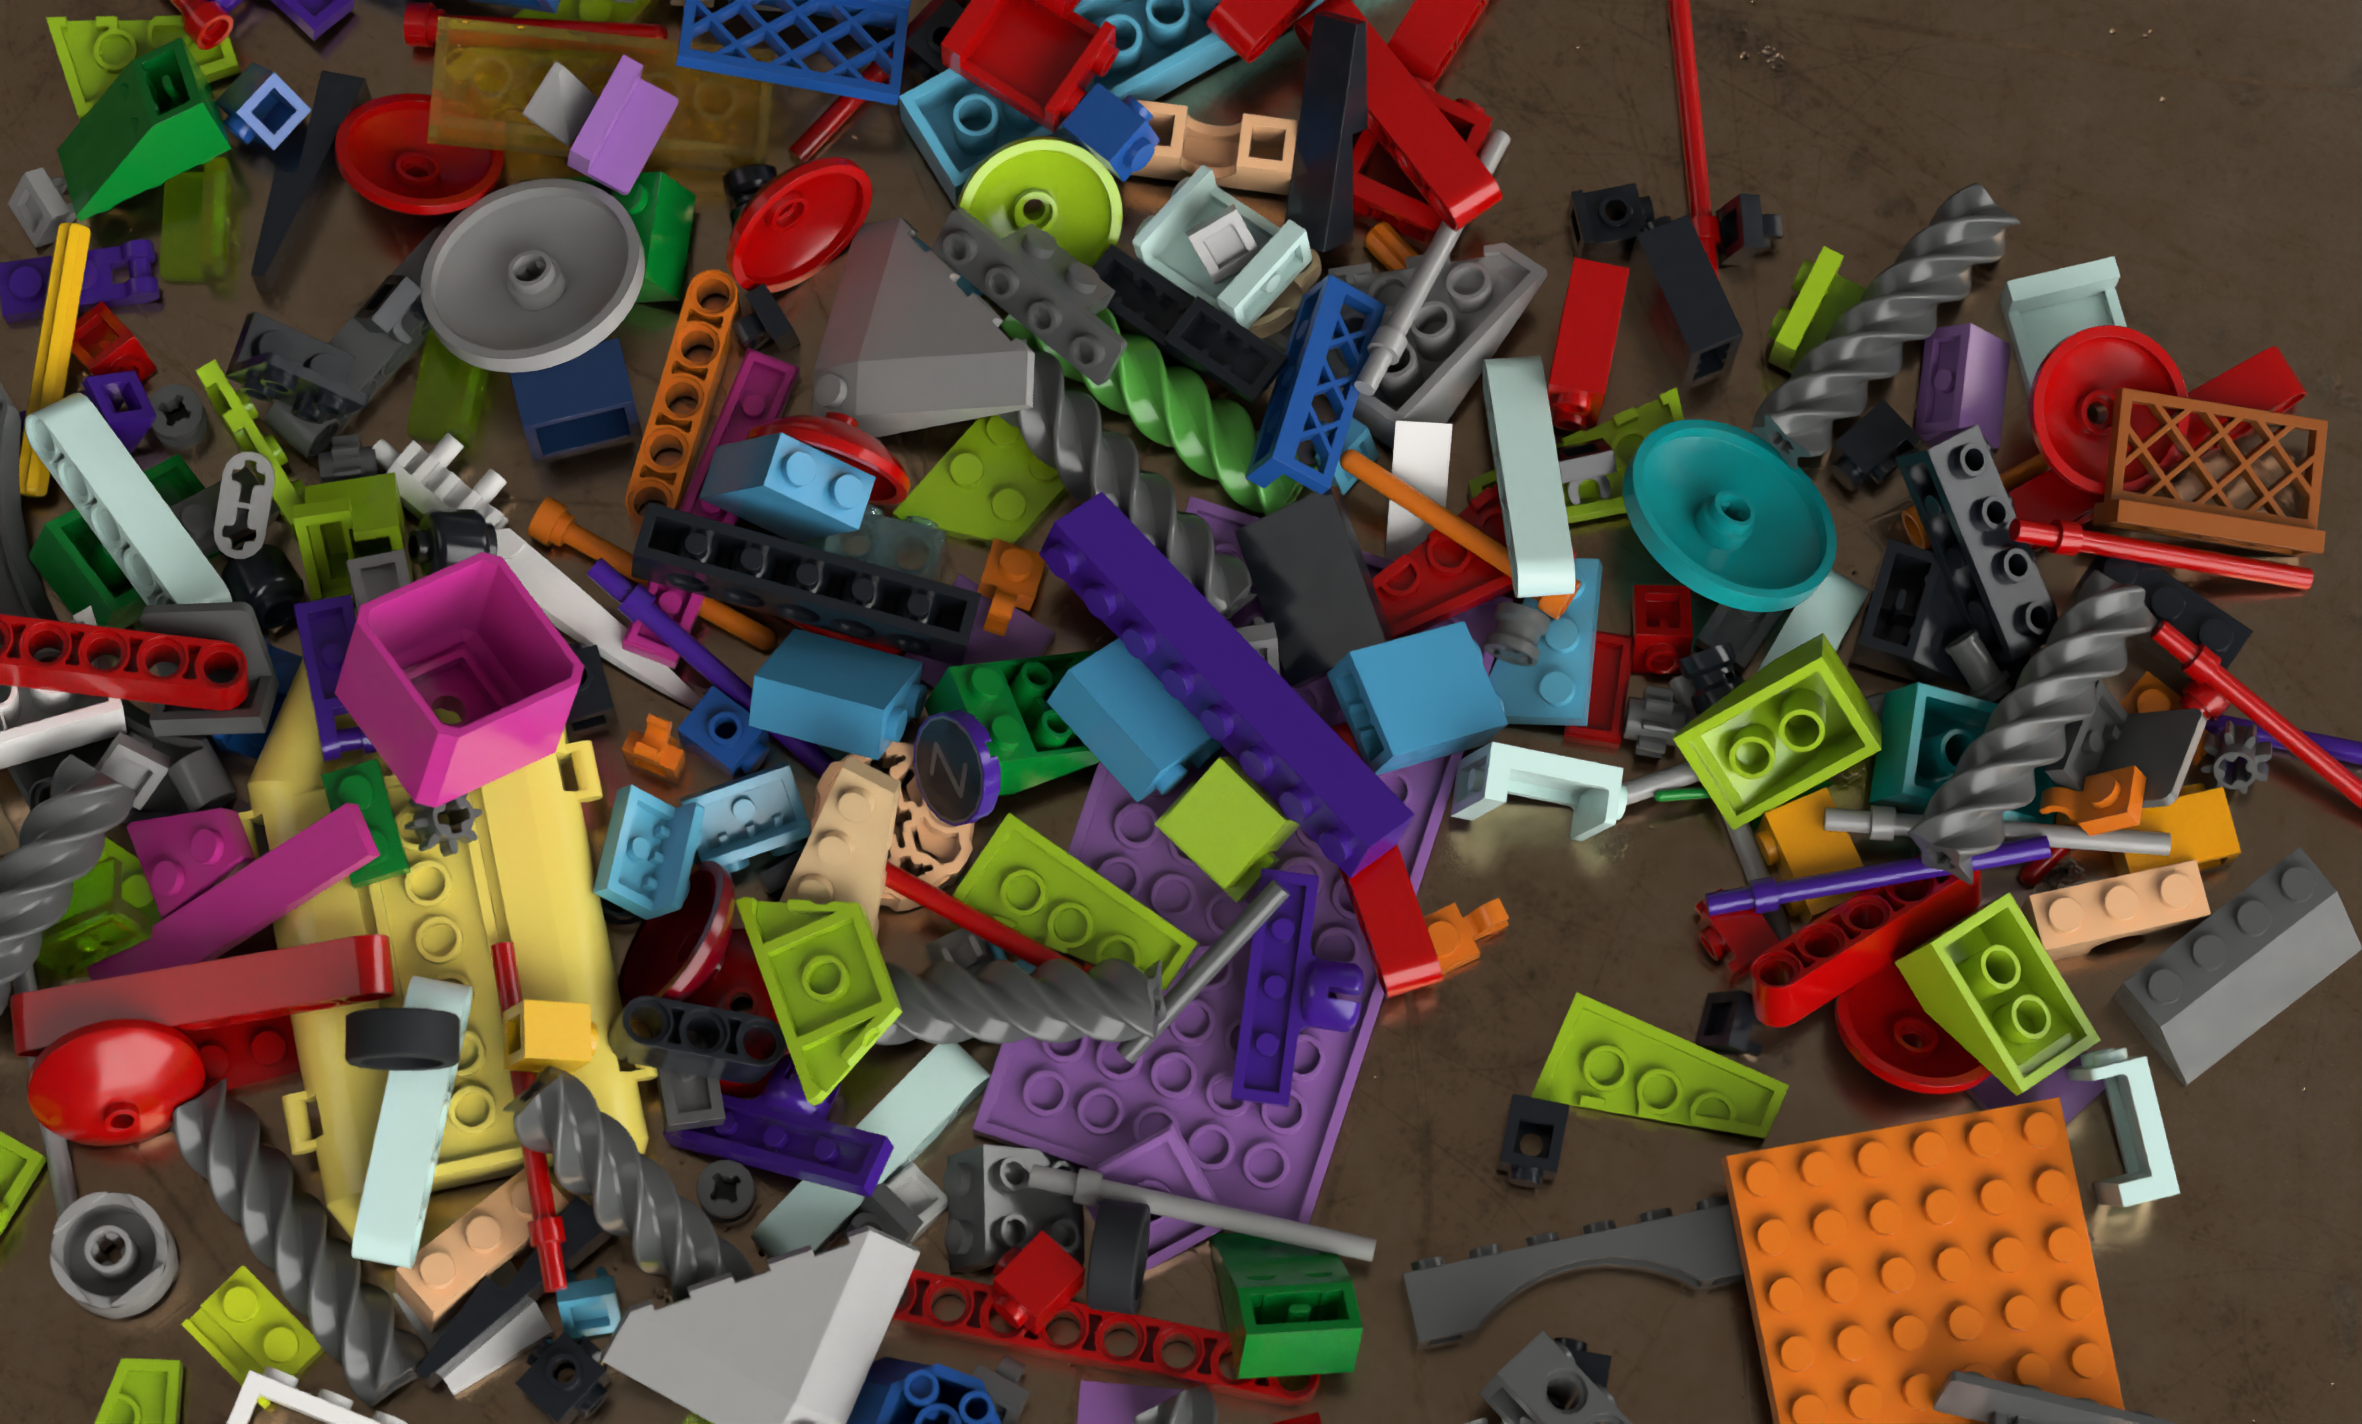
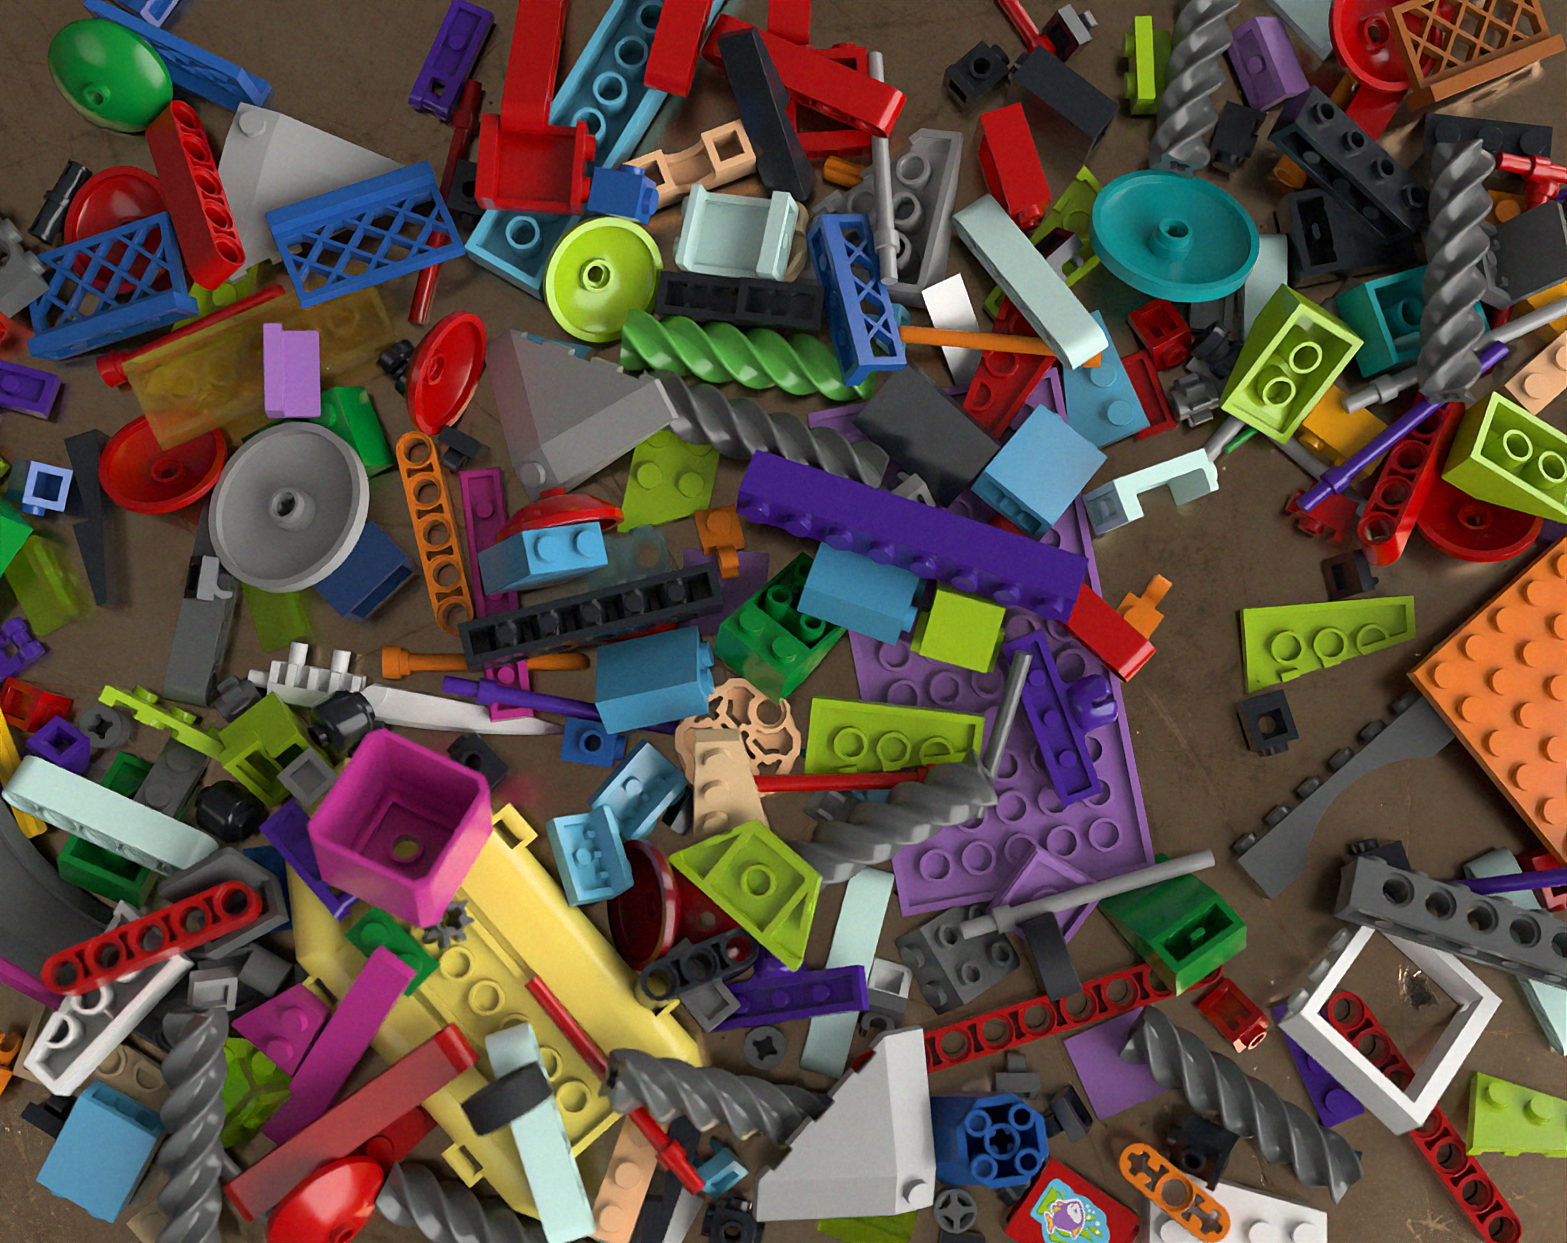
camera: 25 degrees left, 10 degrees up
light grey beam [214,451,275,559] -> none
black bracket [225,312,369,424] -> none
yellow brick [503,1000,598,1074] -> none
light grey slope [522,61,599,147] -> none
orange plate [622,713,687,785] -> none
tile [913,709,1001,827] -> none
dark grey bracket [932,207,1127,386] -> none
red brick [993,1230,1085,1336] -> none
light grey tile [1185,204,1260,284] -> none
dark grey wheel [1483,602,1551,666] -> none
dark grey pin [1945,629,2011,702] -> none
red bar [2009,518,2313,590] -> none
orange plate [2039,765,2147,836] -> none

